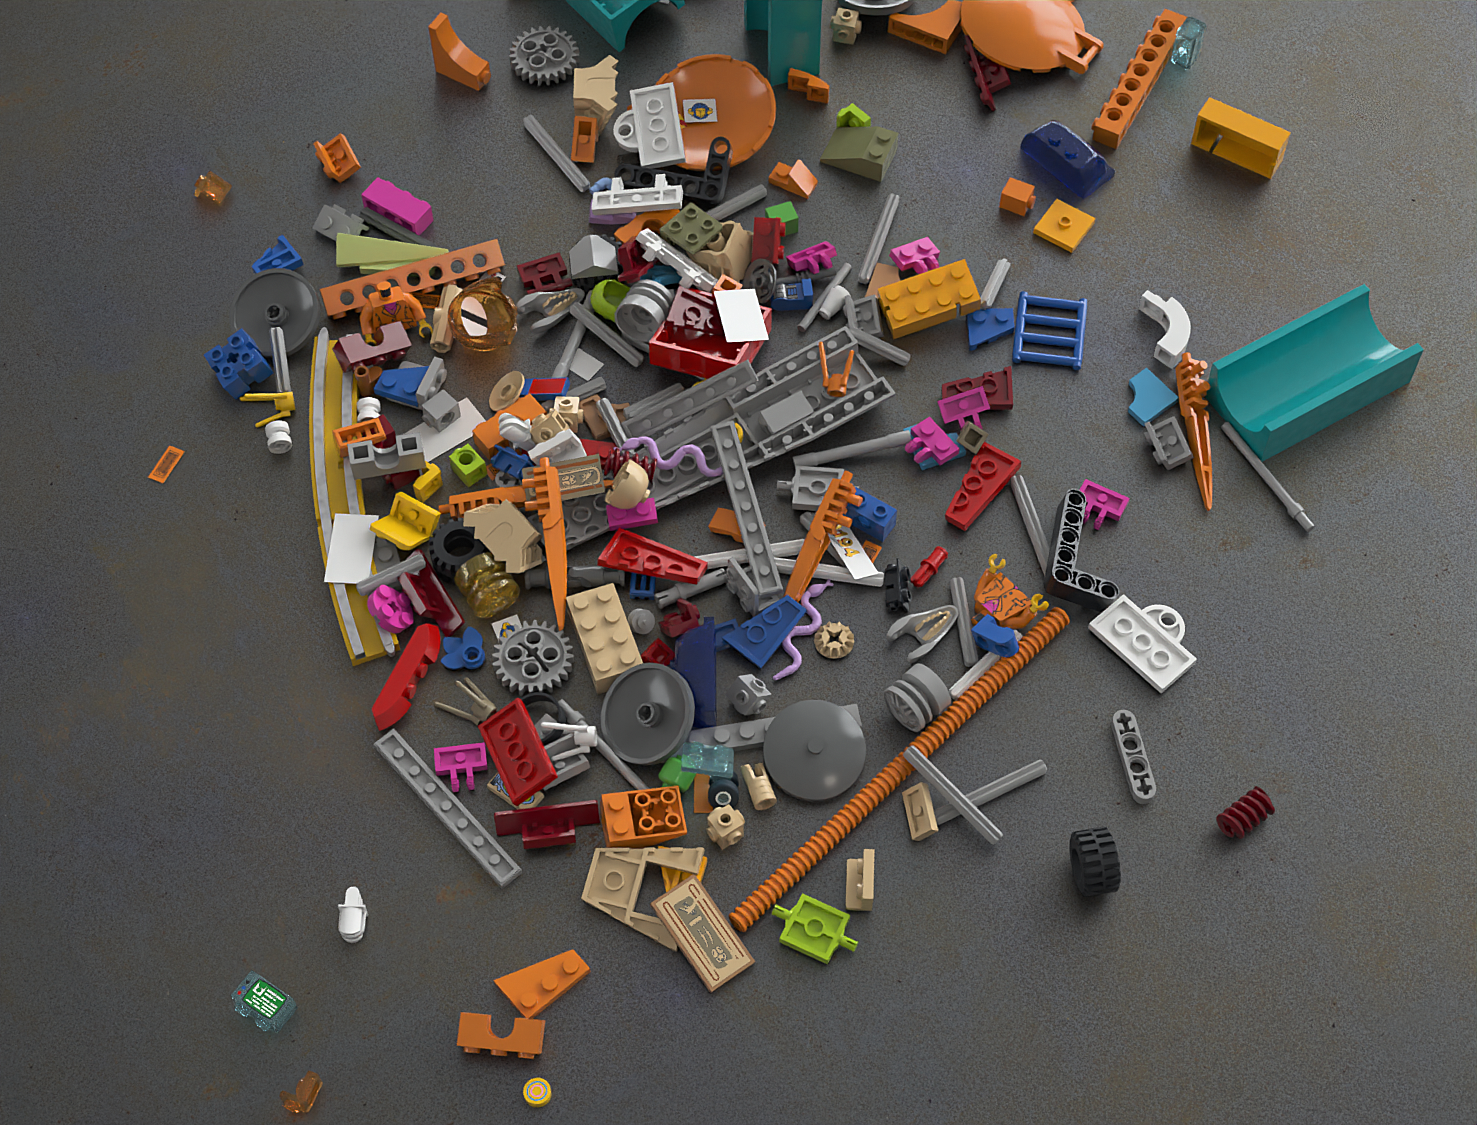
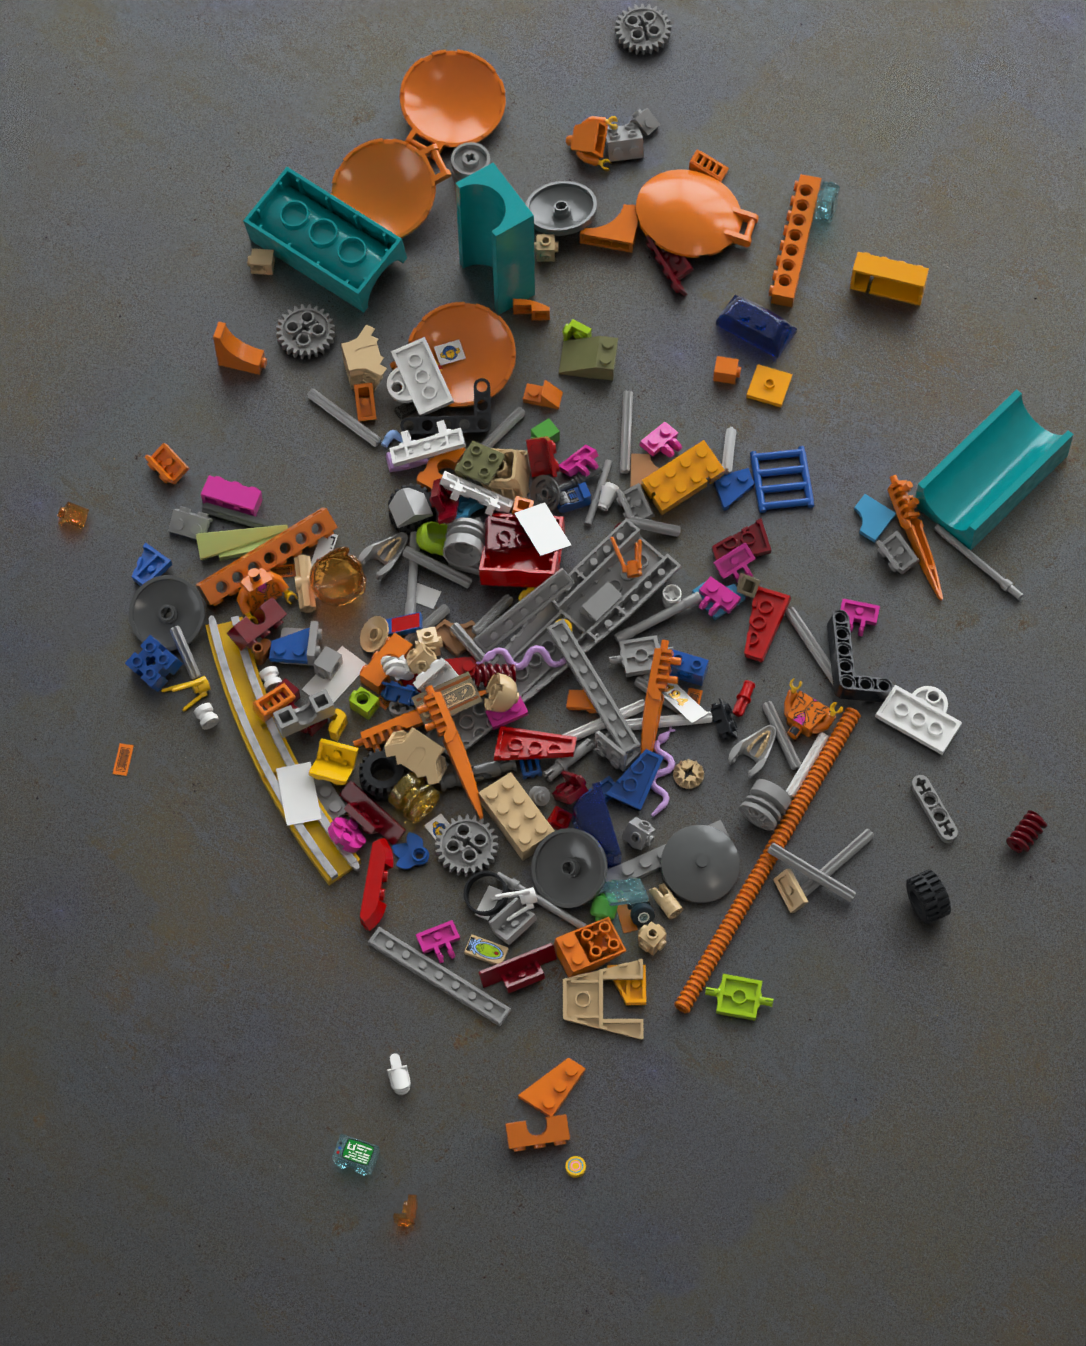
camera: 15 degrees left, 5 degrees up
light grey axle [356,555,426,596] -> none
dark tan plant [434,677,498,725] -> none
white sticker [461,297,487,340] -> none
red tile [478,698,558,806] -> none
dark red plate [517,252,573,295] -> none
tile [650,874,755,993] -> none
tan bracket [846,849,874,911] -> none
blue leg [971,614,1019,657] -> none
white arch [1139,290,1191,369] -> none
none -> white wheel [662,584,681,608]

